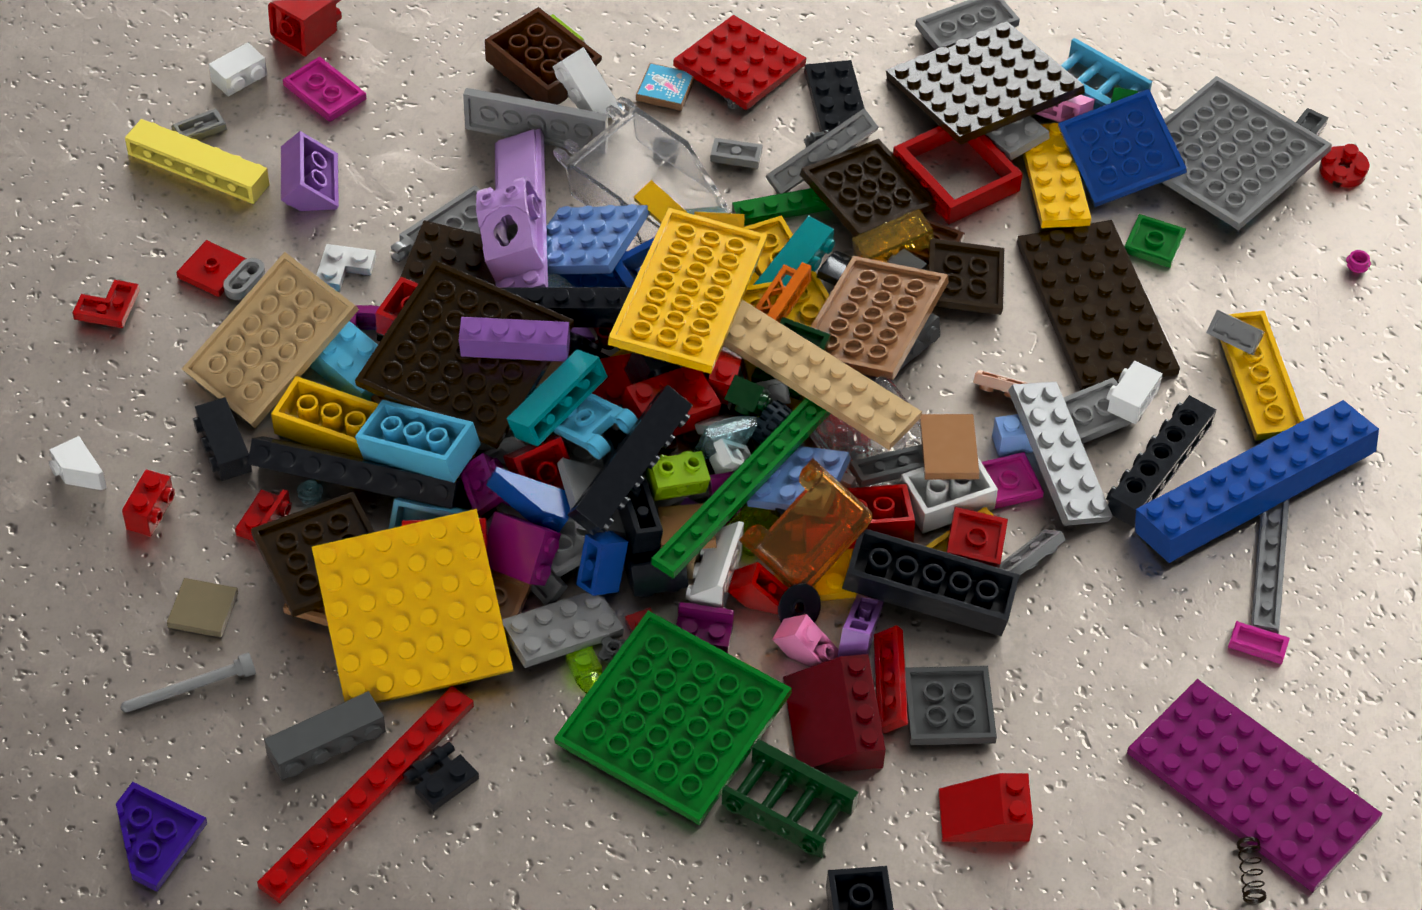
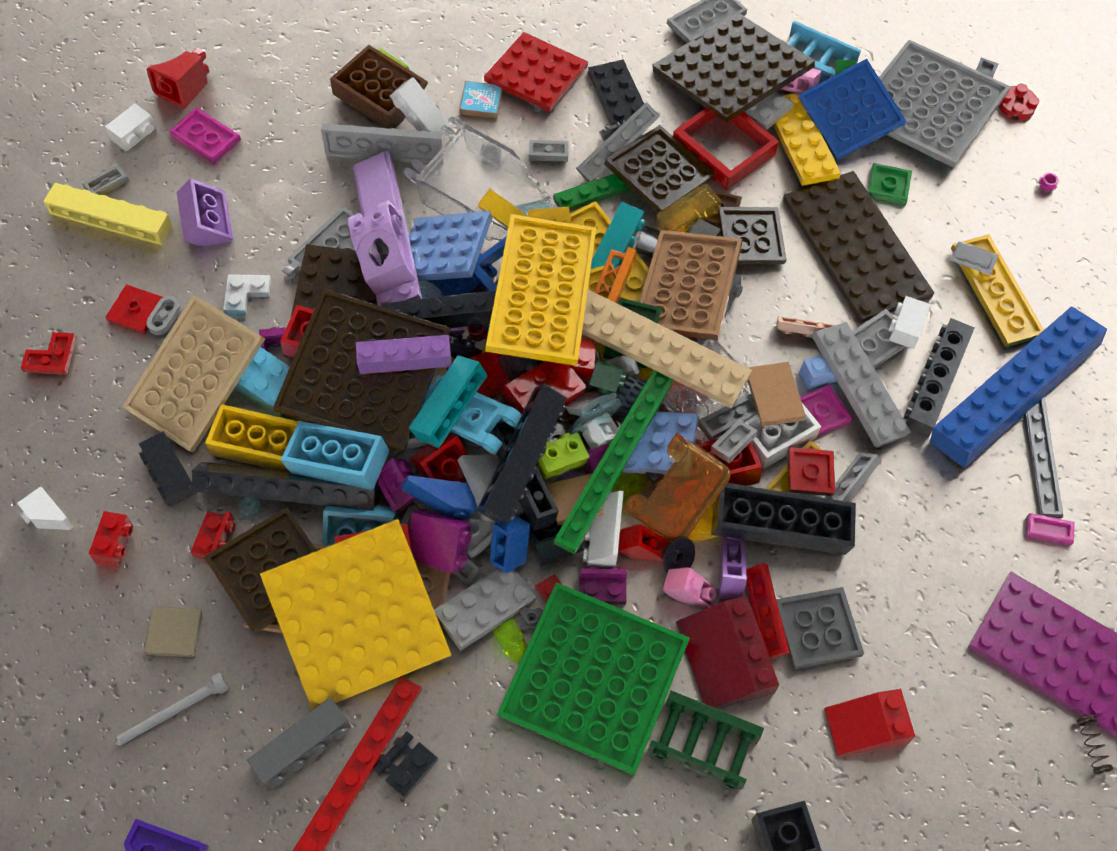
camera: 10 degrees left, 10 degrees up
none -> light grey plate [711,419,758,463]

